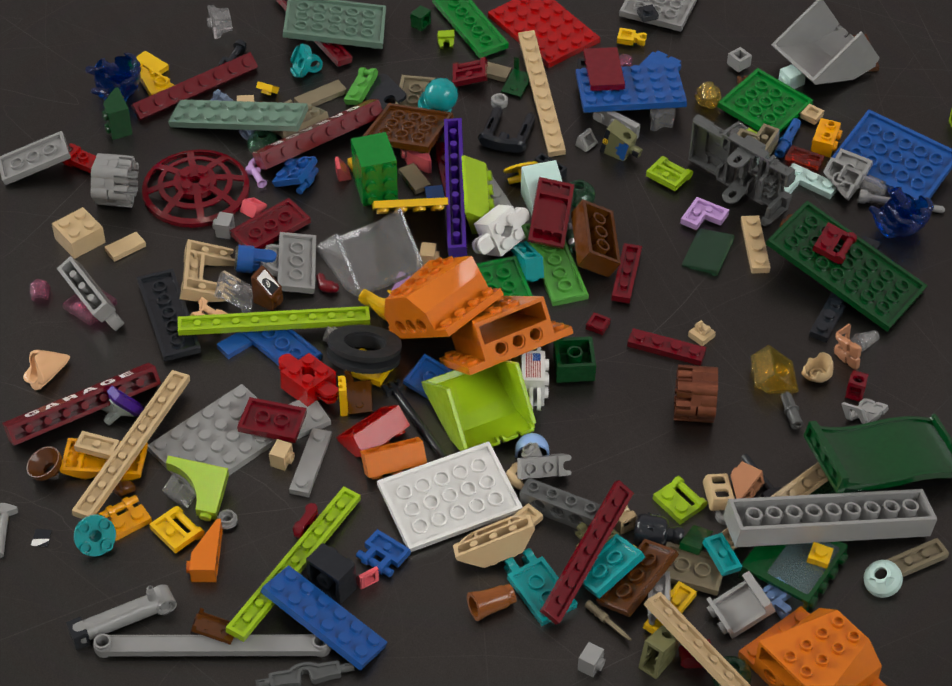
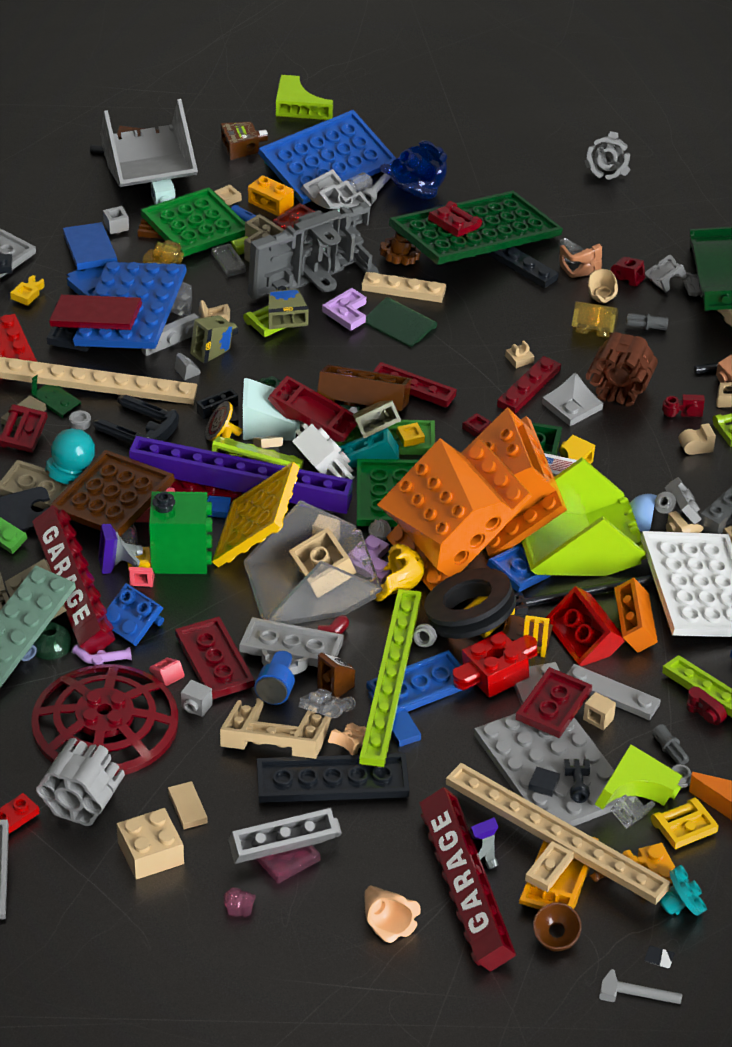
camera: 75 degrees left, 5 degrees down
none -> blue tile [63,222,118,270]
none -> piece [98,524,143,574]
none -> black plate [152,492,175,513]
none -> tan plate [199,300,230,322]
none -> reddish brown torso [221,122,268,160]
none -> tan tile [253,436,283,448]
none -> olive torso [268,286,308,329]
none -> tan brick [289,527,356,596]
none -> olive torso [353,401,401,438]
none -> yellow plate [397,423,425,447]
none -> black tile [528,767,560,797]
none -> light grey plate [542,372,603,426]
none -> yellow arch [559,435,595,464]
none -> black hinge [564,759,590,803]
none -> dark grey axle [652,724,689,765]
none -> dark red plate [662,394,705,417]
none -> tan leg [678,423,716,455]

